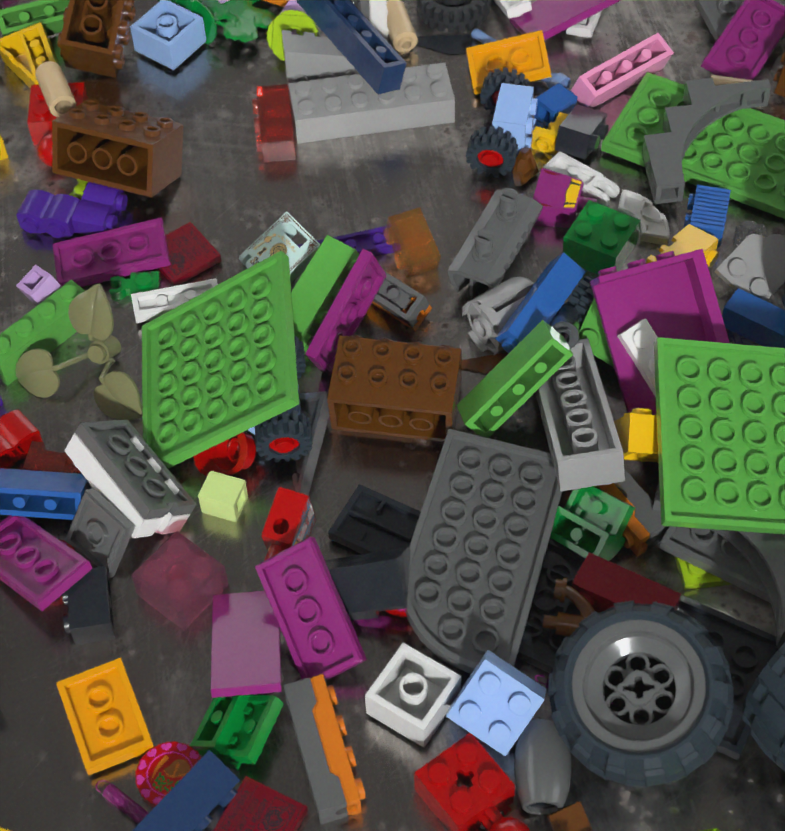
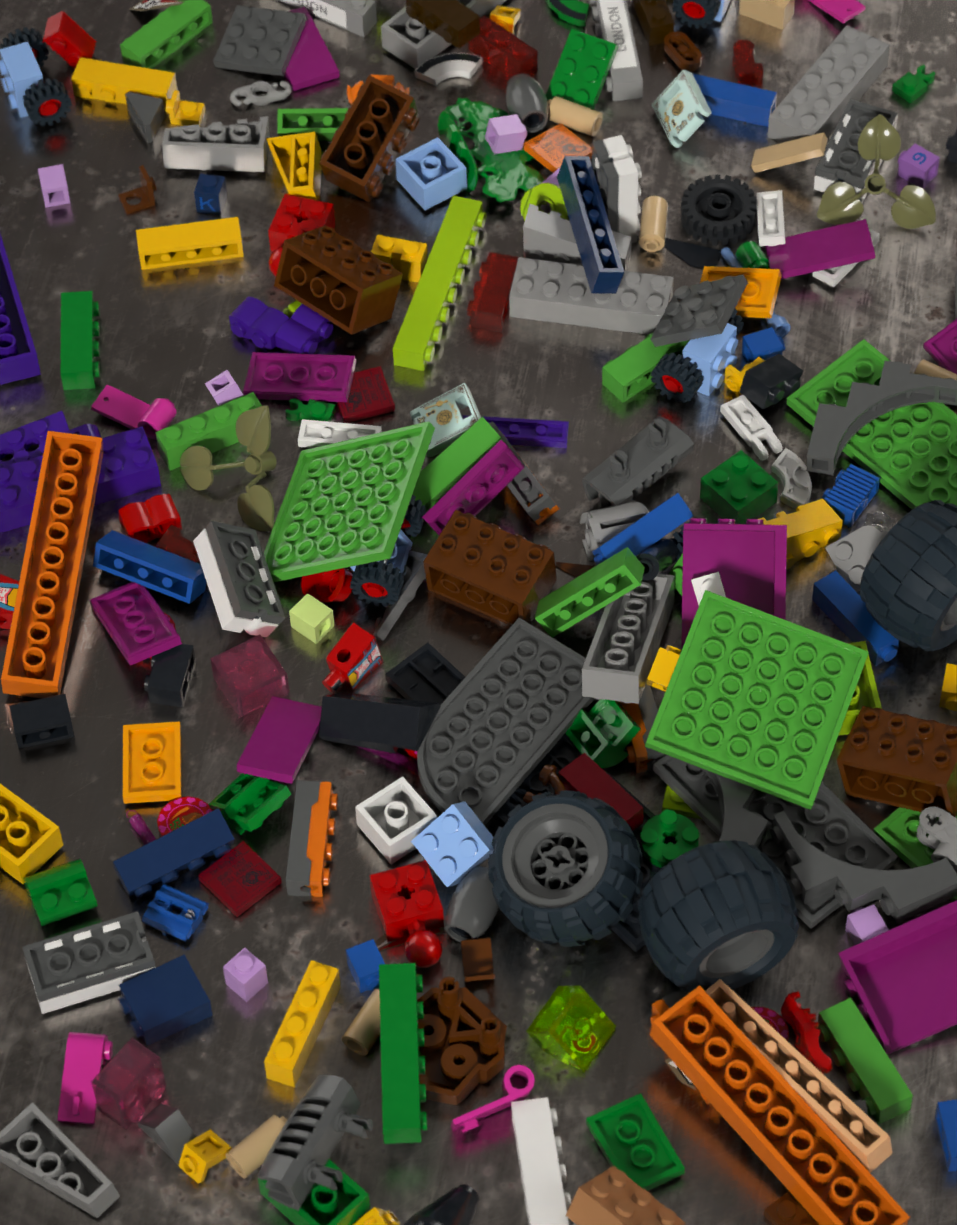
camera: 20 degrees right, 0 degrees up
tan brick [35,61,76,117] -> none
dark grey tile [65,488,135,578] -> none
magenta tile [255,537,367,681] -> none
clear orange brick [384,207,441,278] -> none
reddish brown tile [513,147,539,186] -> none
magenta torso [533,168,597,228] -> none
bright pink brick [570,33,674,109] -> none
none -> yellow brick [371,235,428,283]
none -> lime brick [393,196,486,371]
none -> bright green brick [602,333,690,403]
none -> green plate [640,810,700,868]
none -> dark grey plate [651,275,748,347]
none -> green brick [735,241,770,269]

